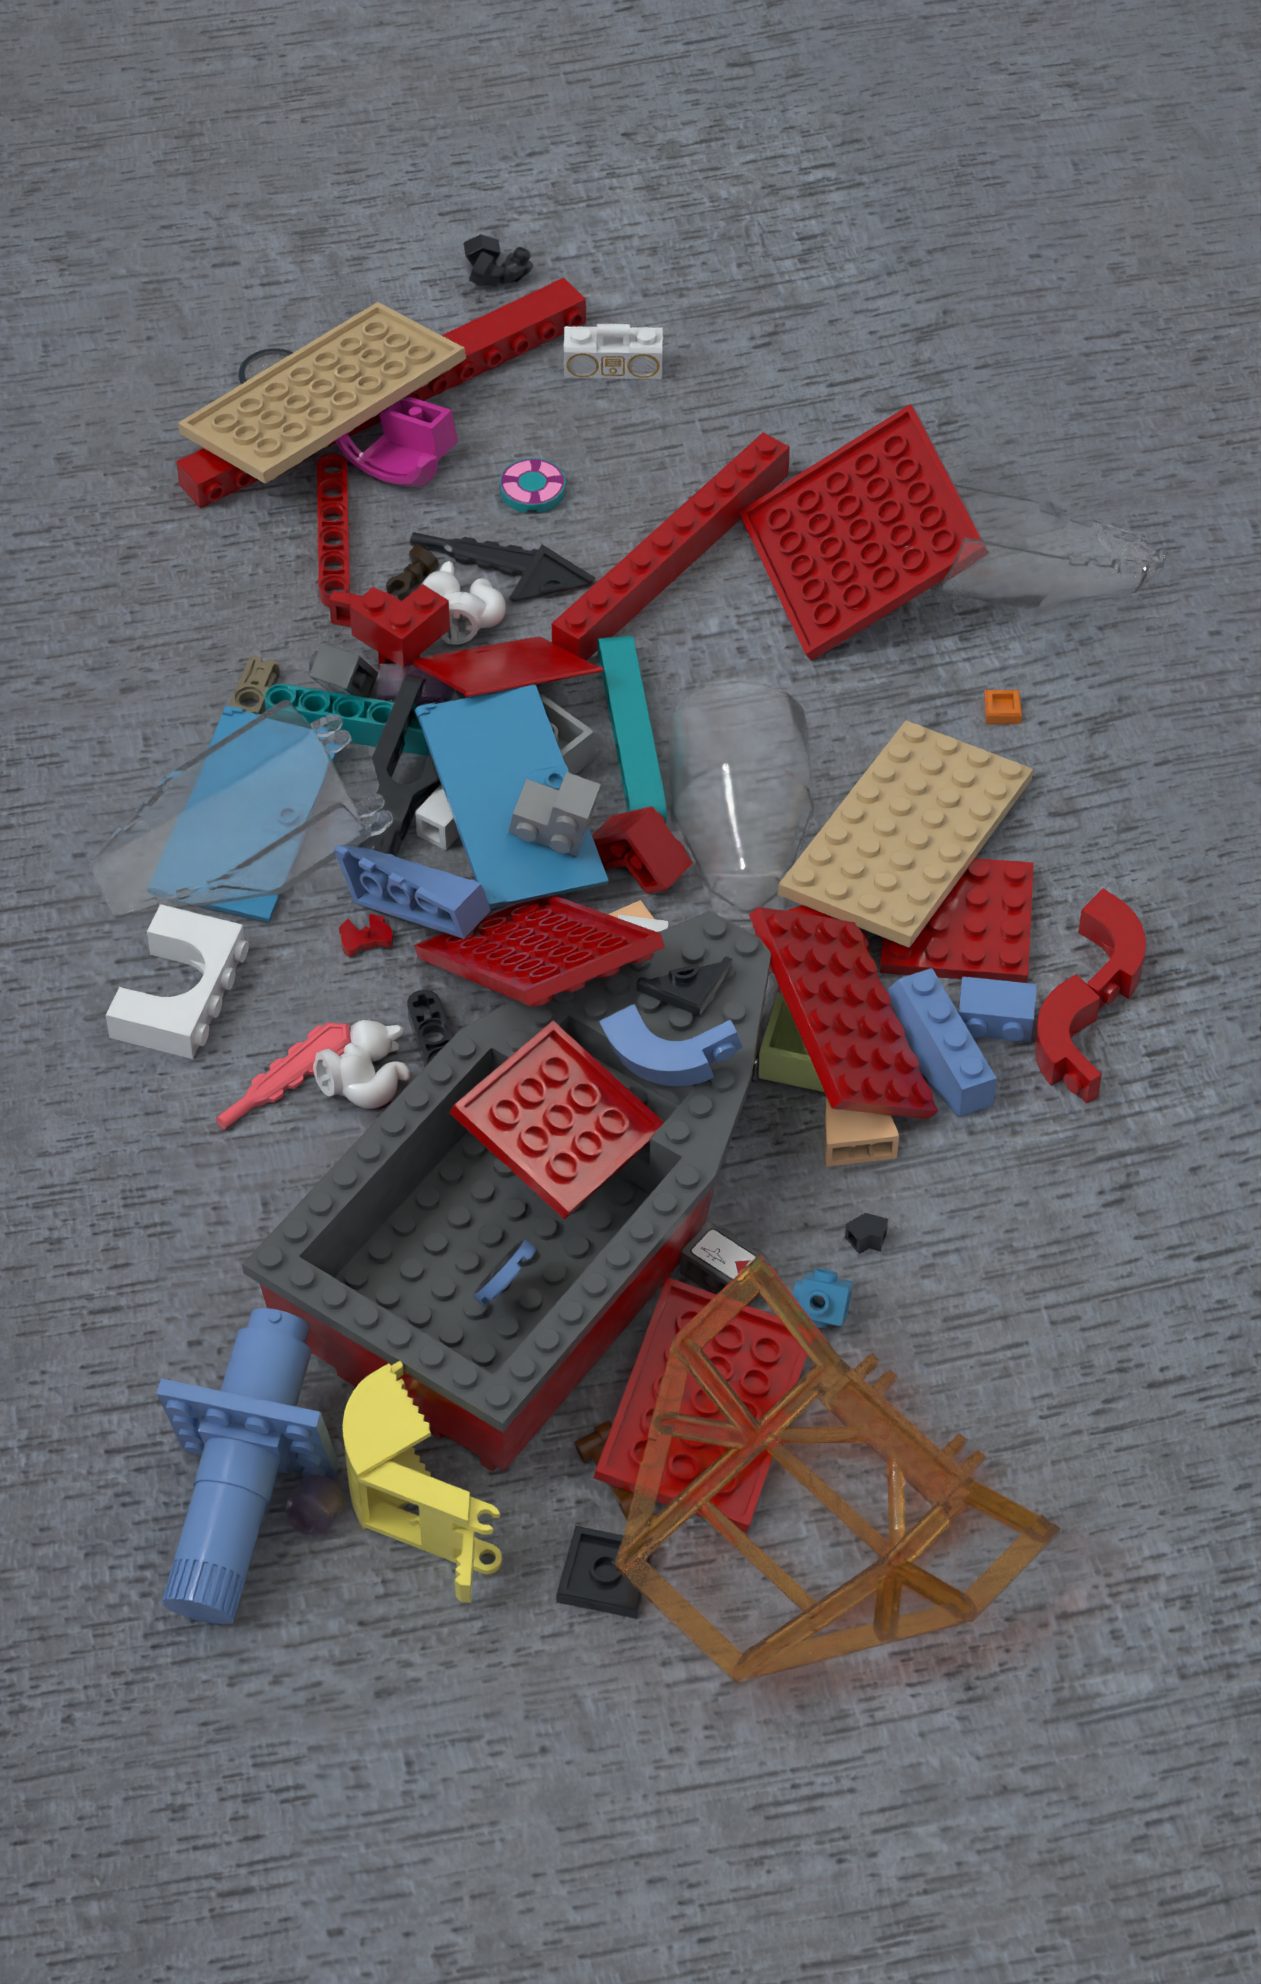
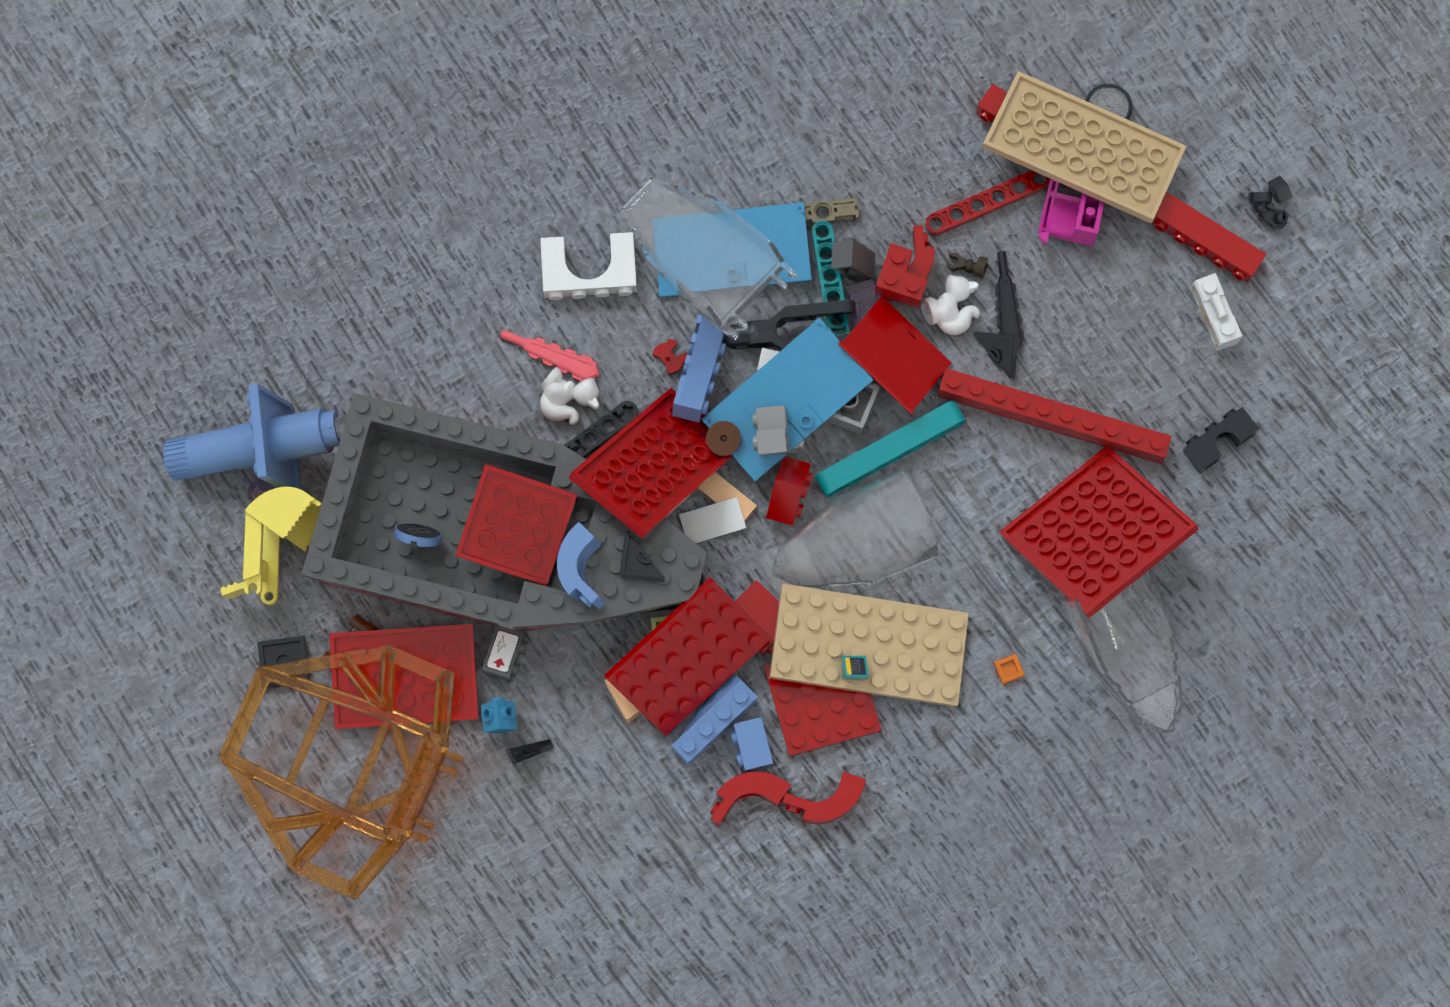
camera: 70 degrees right, 25 degrees up
tile [499,458,566,513] -> none
black piece [845,1213,889,1254] -> none
none -> black tile [506,739,553,765]
none -> reddish brown piece [706,421,741,456]
none -> slope [842,656,869,680]
none -> black arch [1183,407,1259,474]

